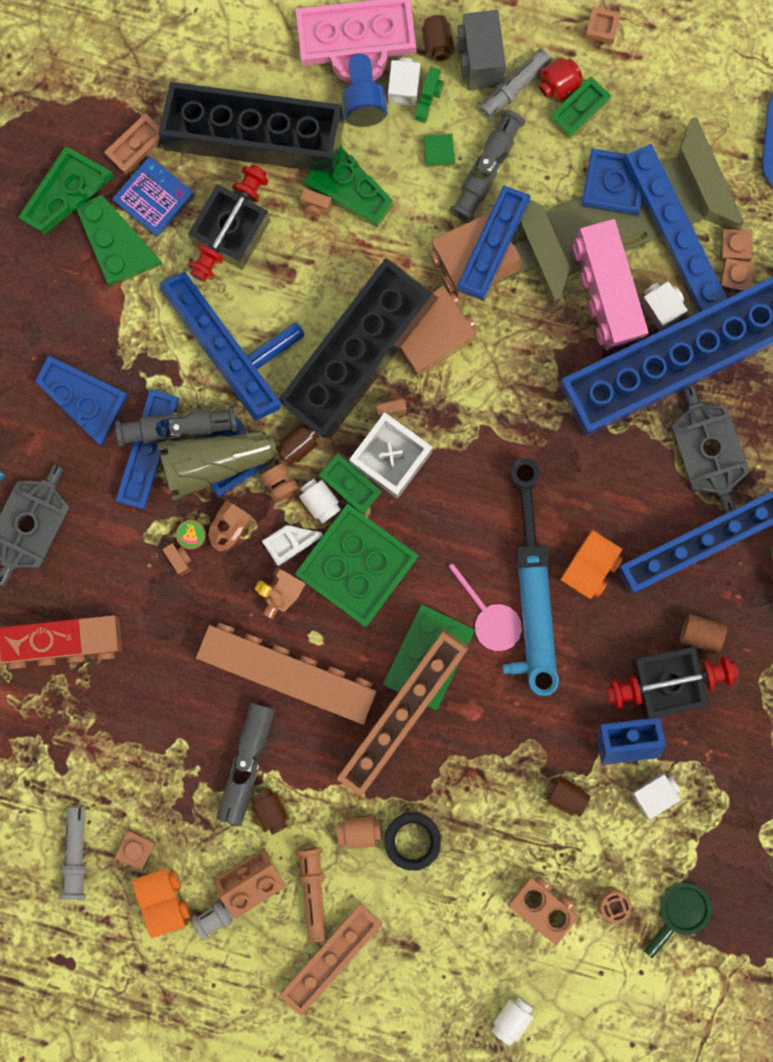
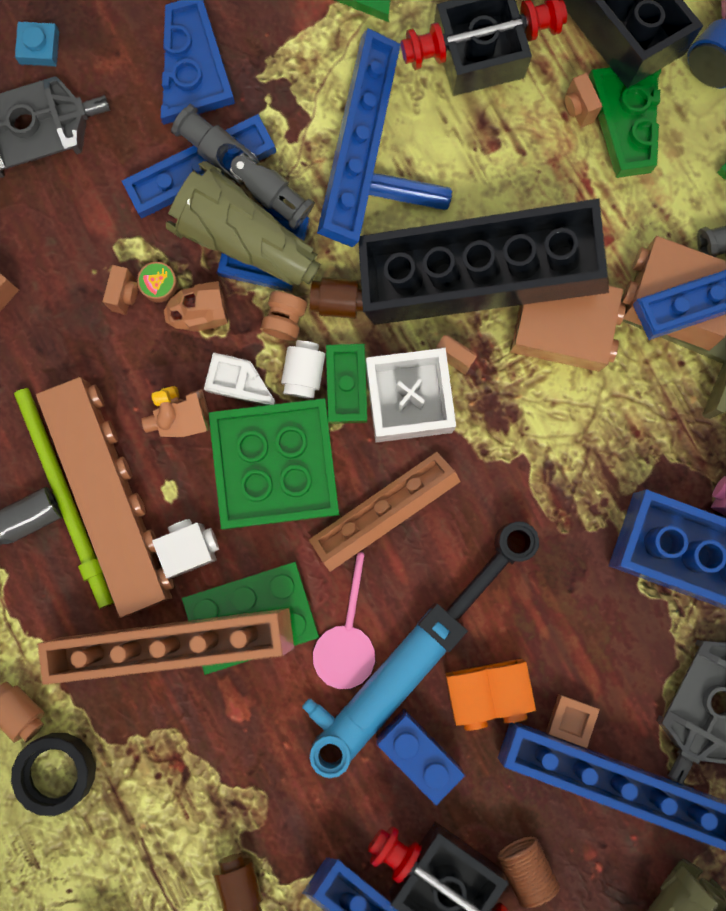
camera: 40 degrees right, 0 degrees up
none -> lime bar [14,388,114,609]
none -> white brick [152,519,219,578]
none -> nougat plate [309,452,461,572]
none -> blue brick [376,709,465,805]
none -> nougat plate [546,694,600,748]

